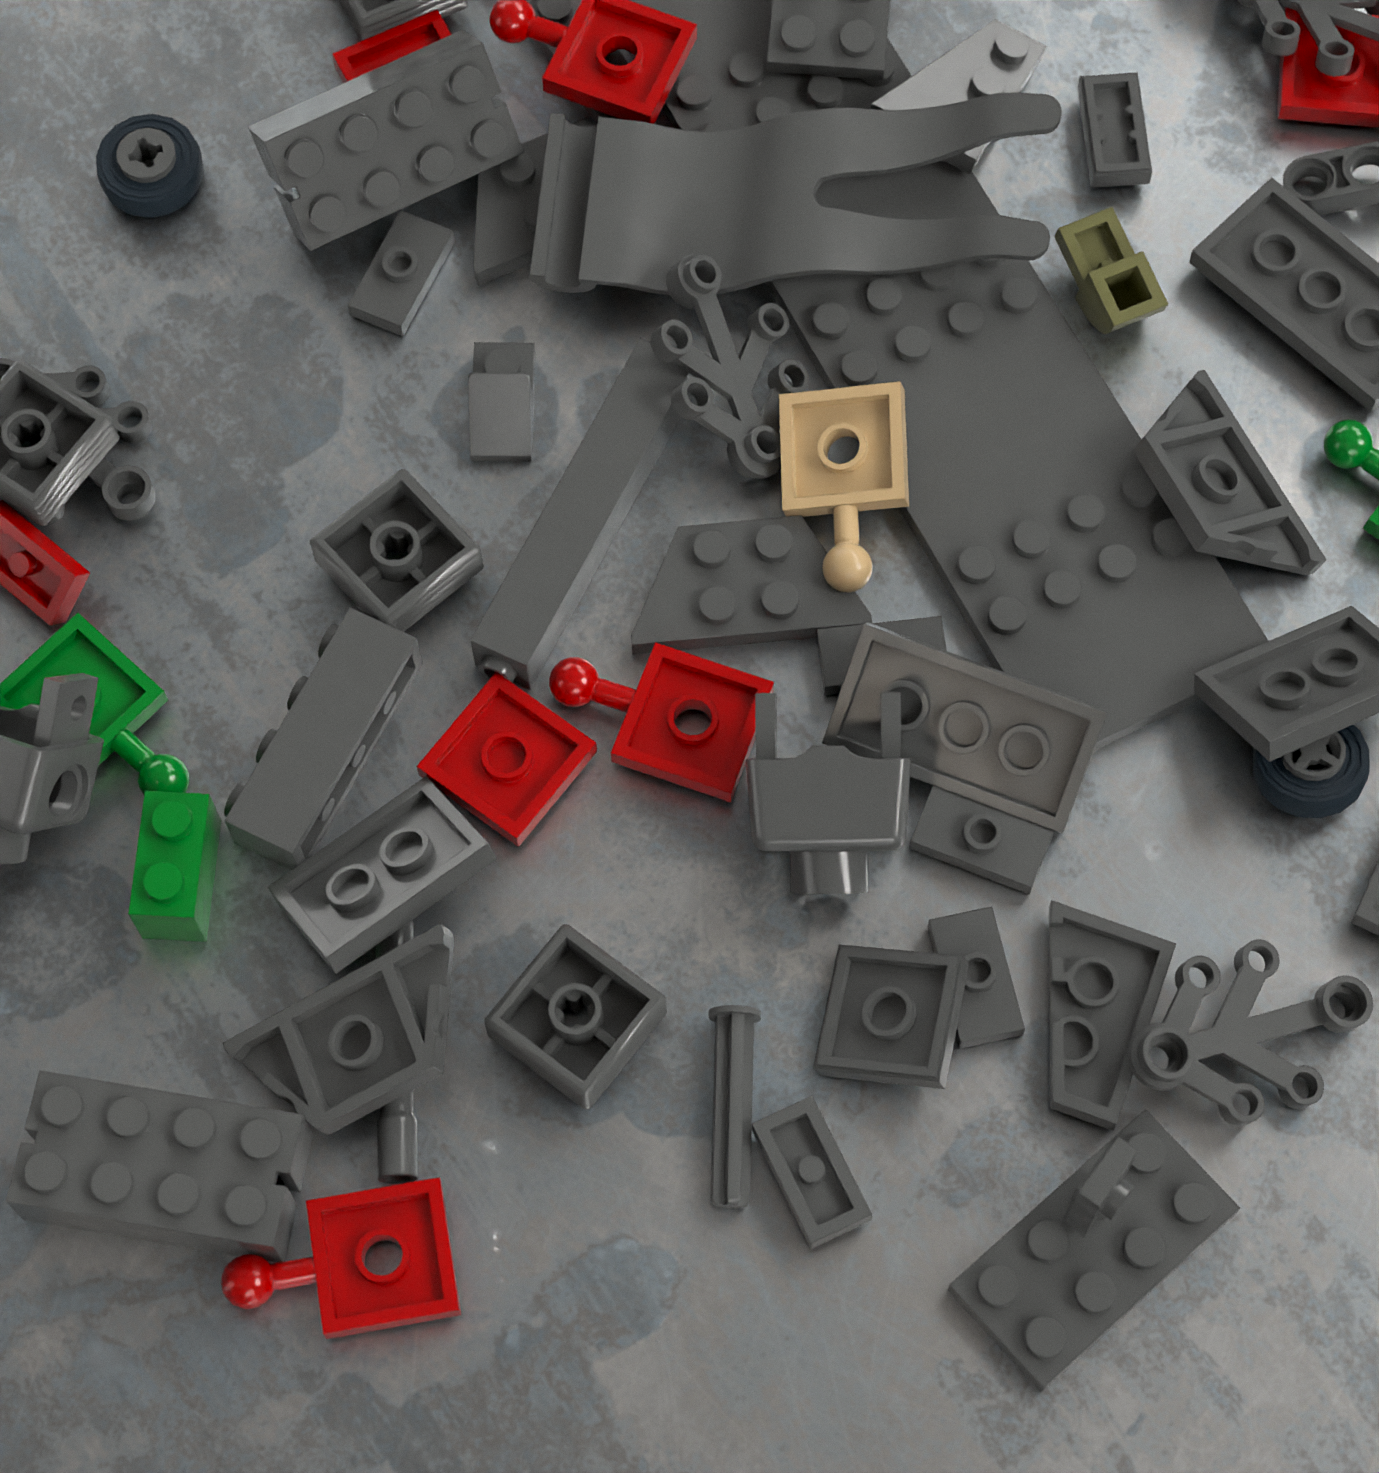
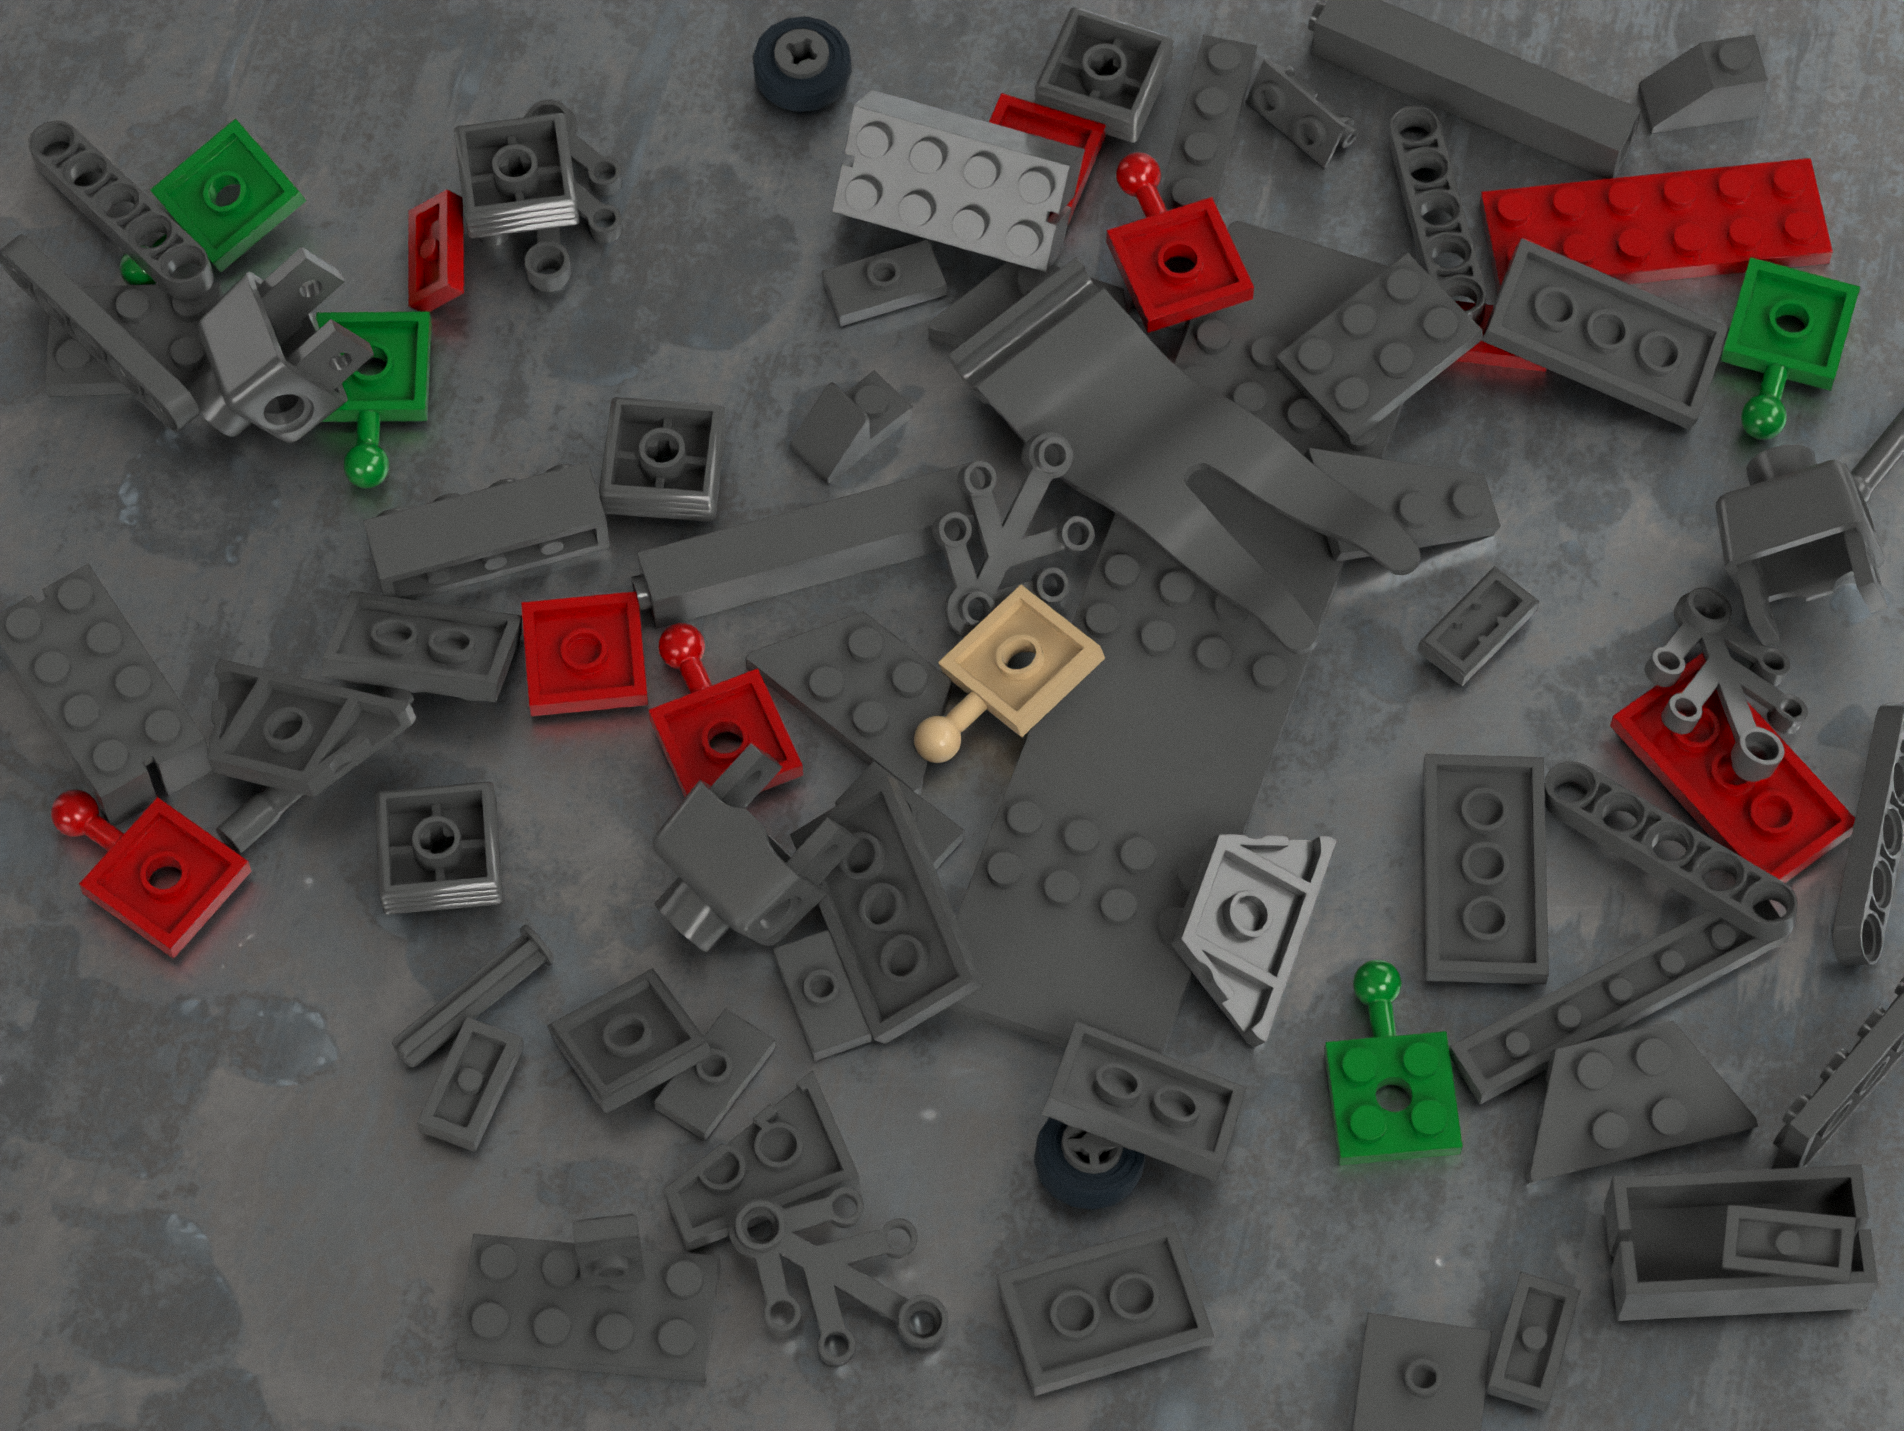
camera: 45 degrees right, 5 degrees down
green brick [128,791,222,942] -> none
olive brick [1054,207,1169,334] -> none

